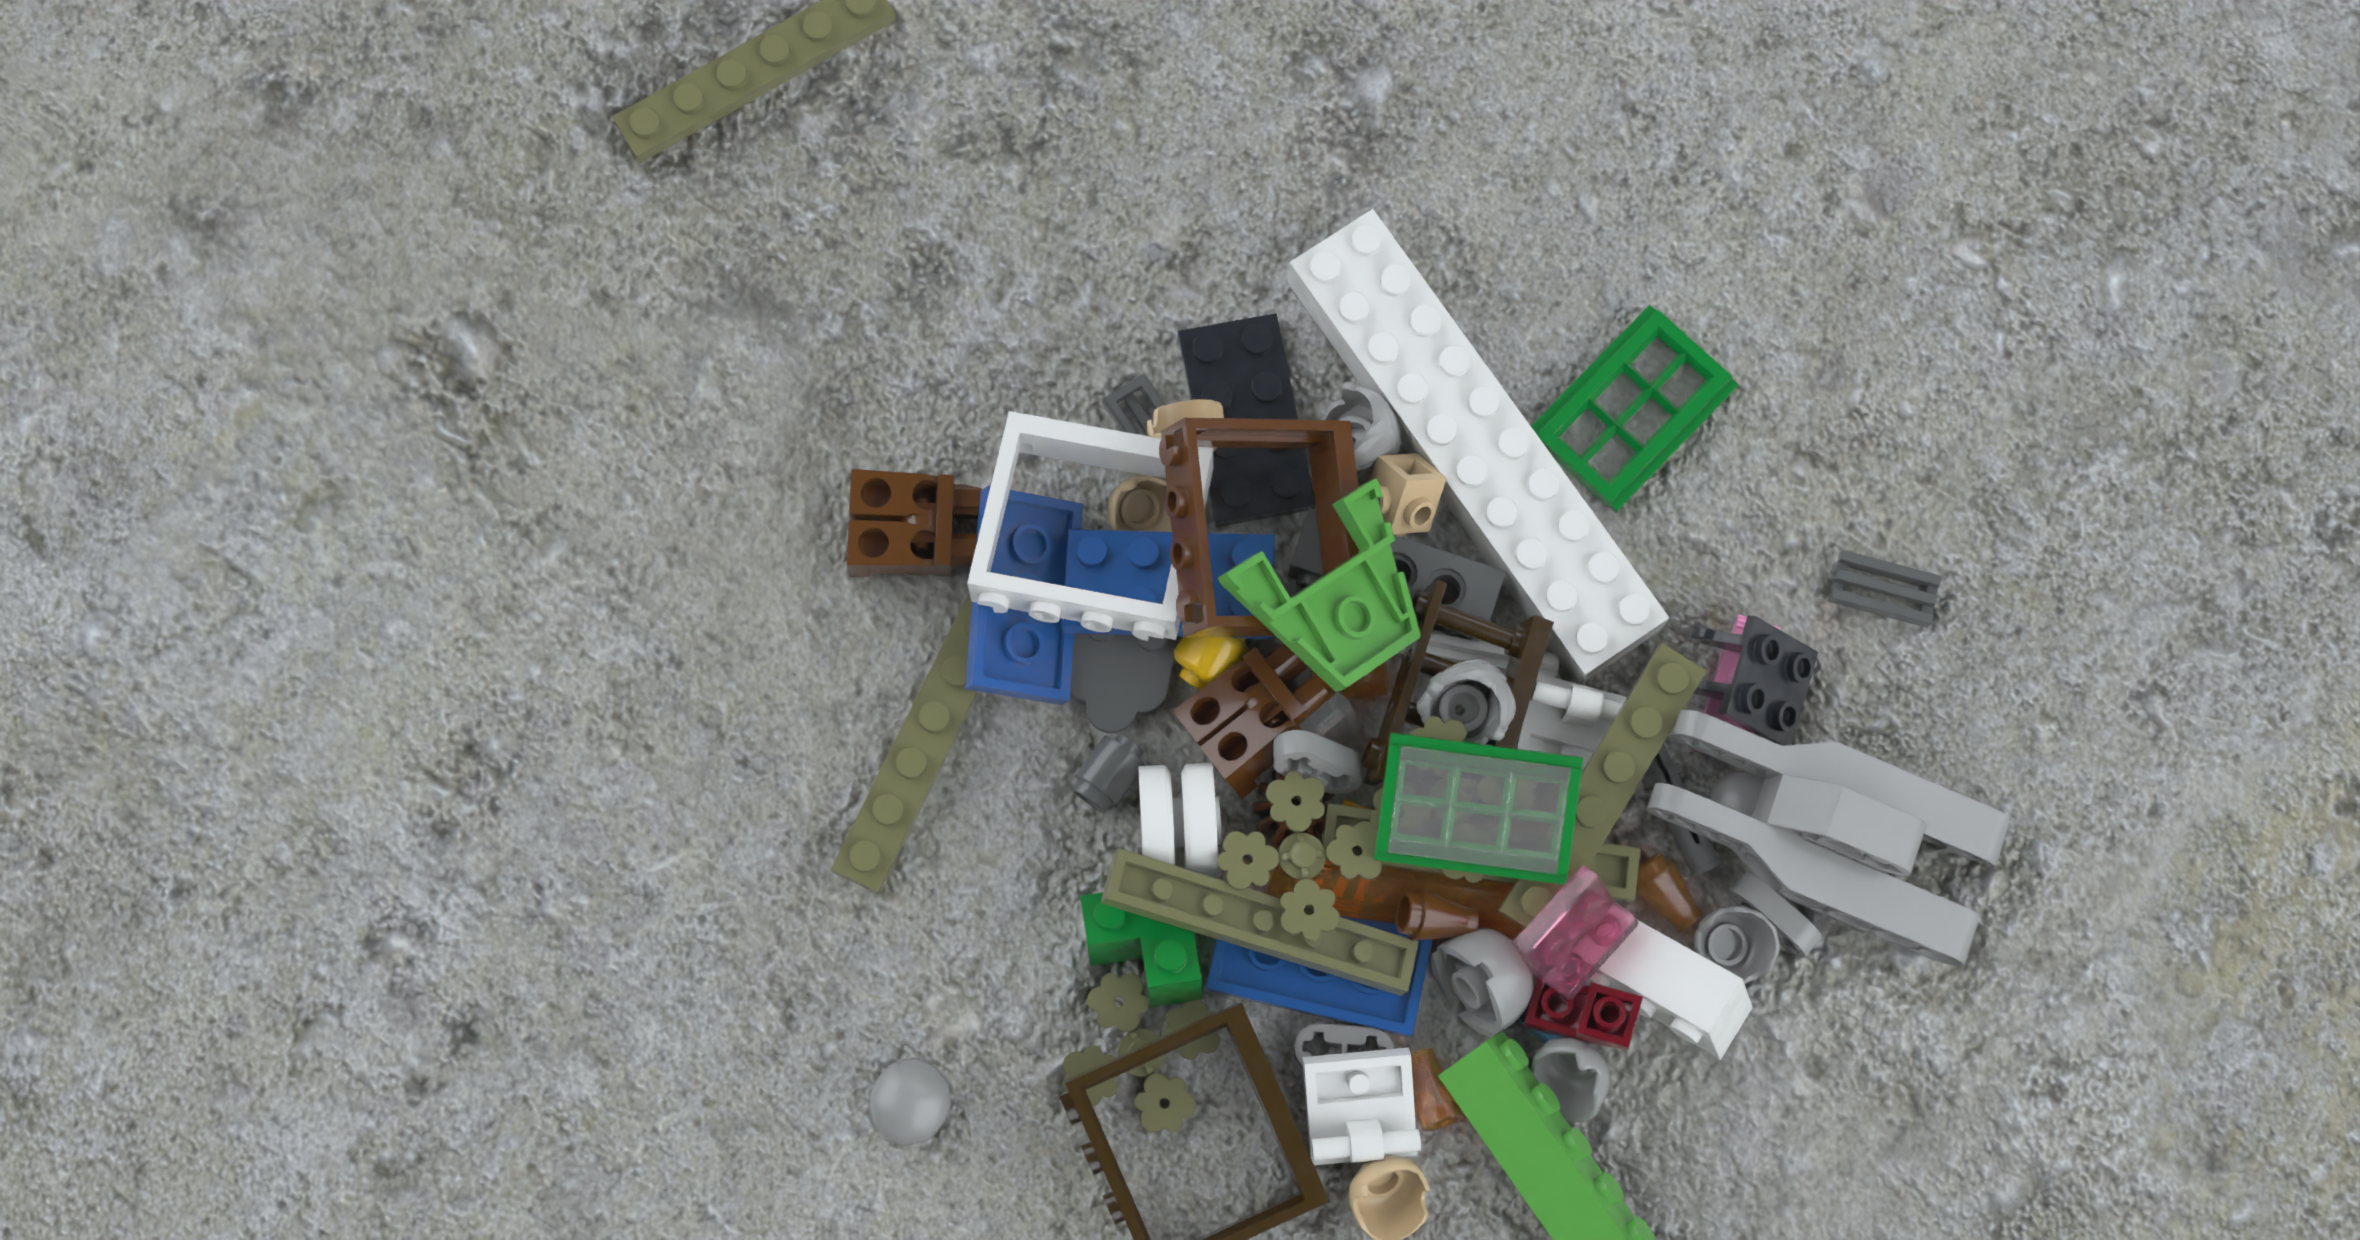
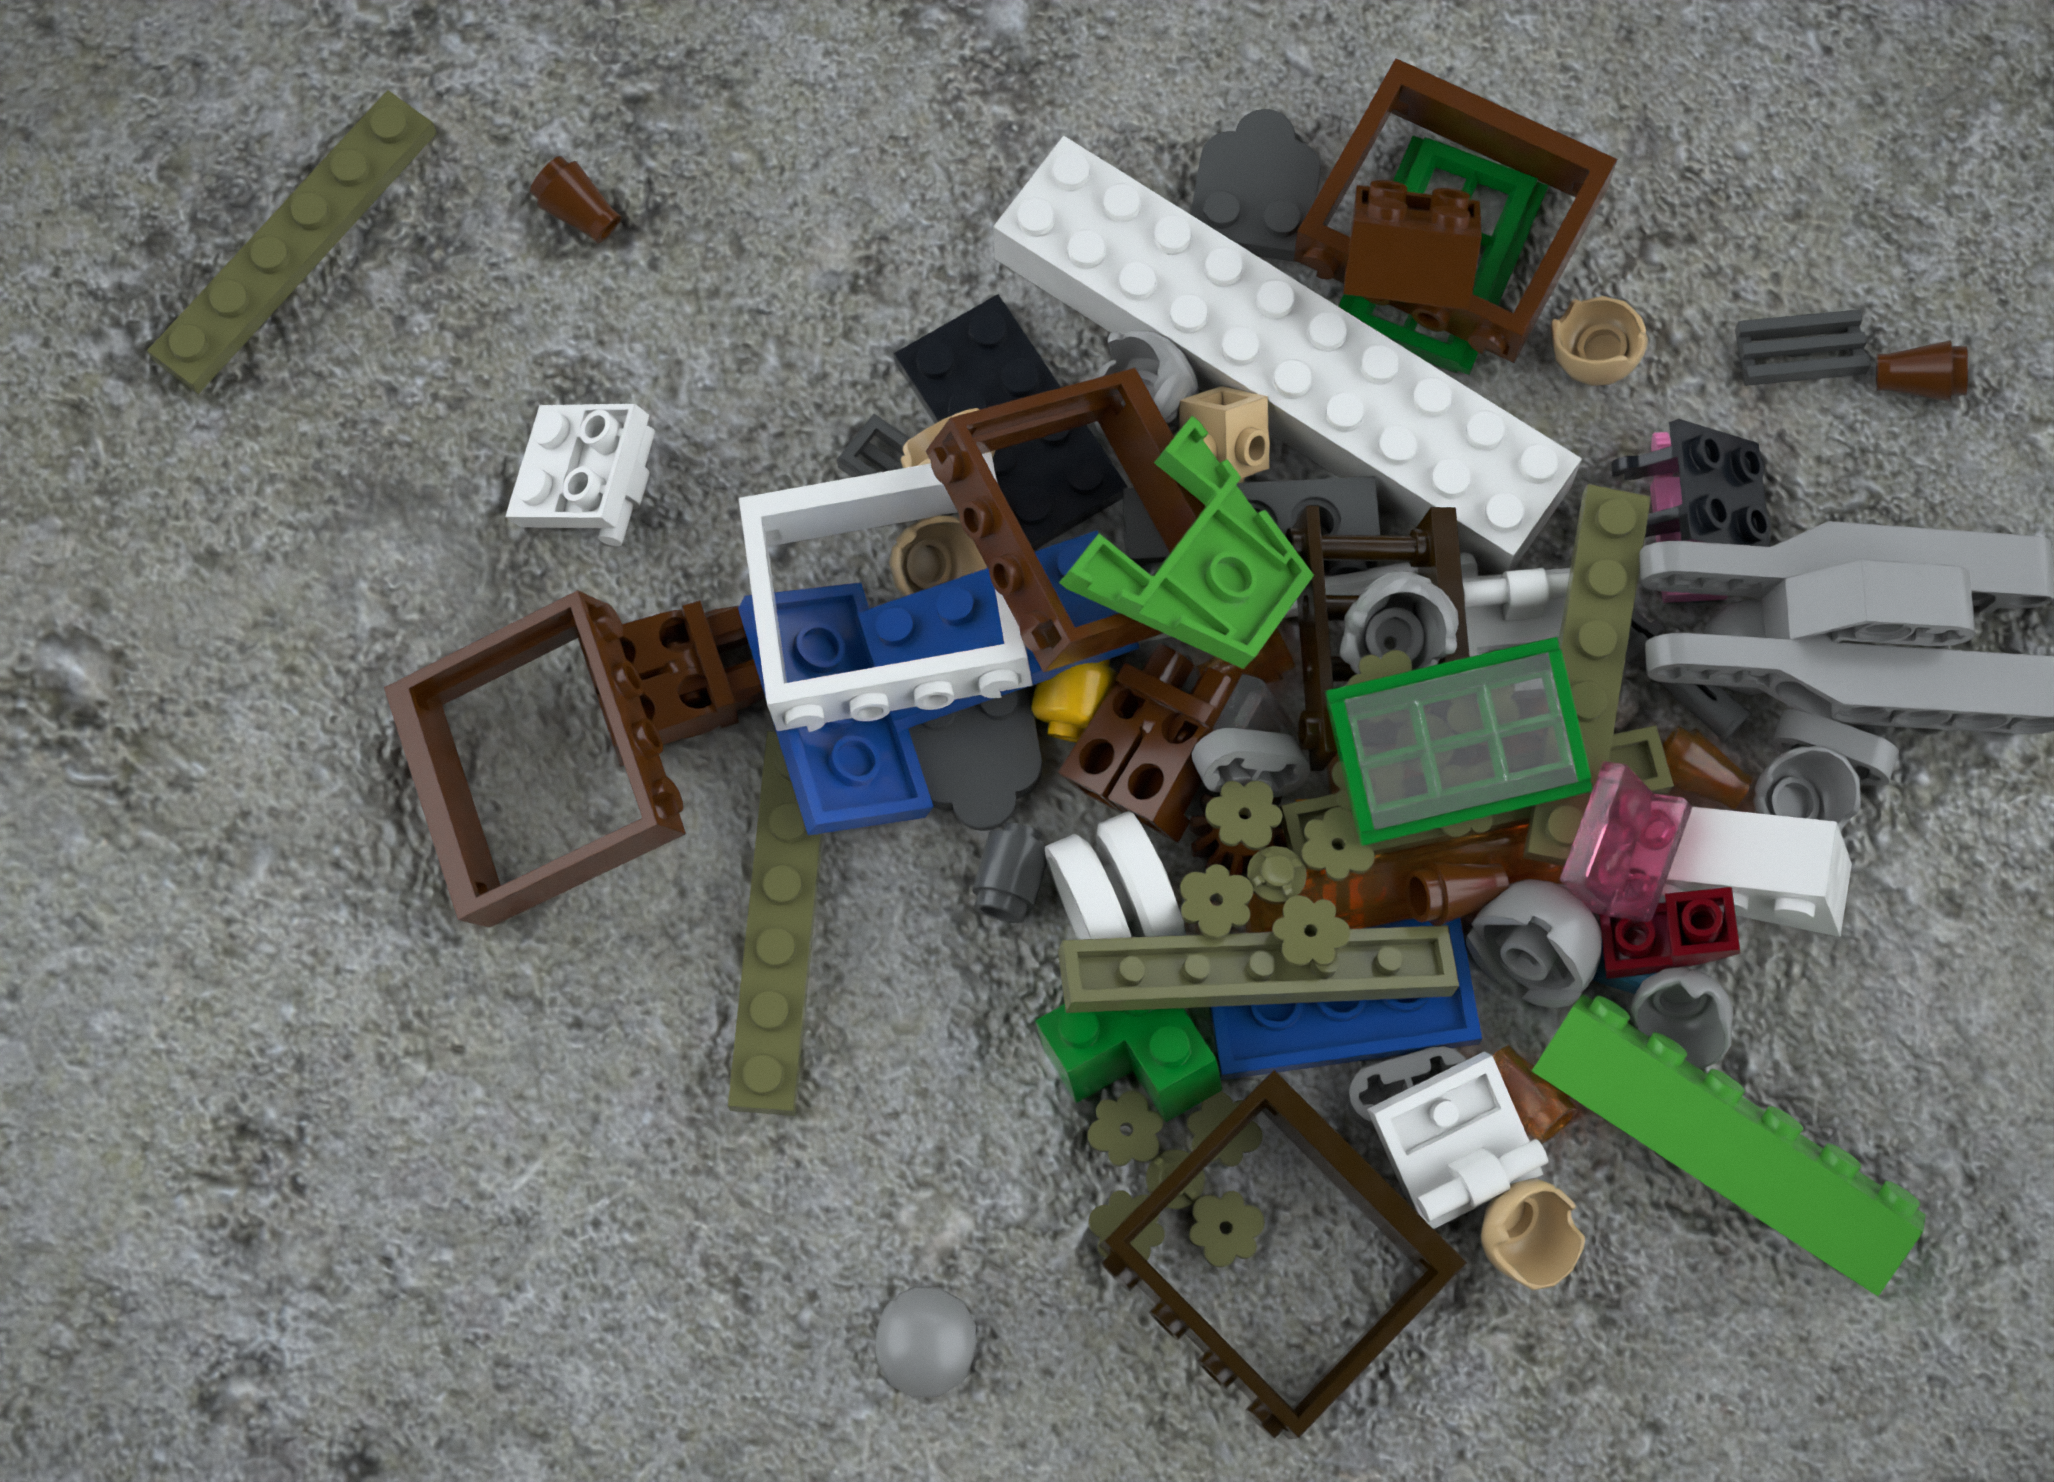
camera: 15 degrees left, 5 degrees down
none -> reddish brown window [384,590,686,928]
none -> white plate [505,404,655,546]
none -> reddish brown cone [530,156,621,244]
none -> dark grey plate [1190,109,1321,263]
none -> reddish brown window [1293,58,1617,363]
none -> reddish brown slope [1343,180,1482,310]
none -> tan hair [1551,296,1648,386]
none -> reddish brown cone [1876,340,1968,402]

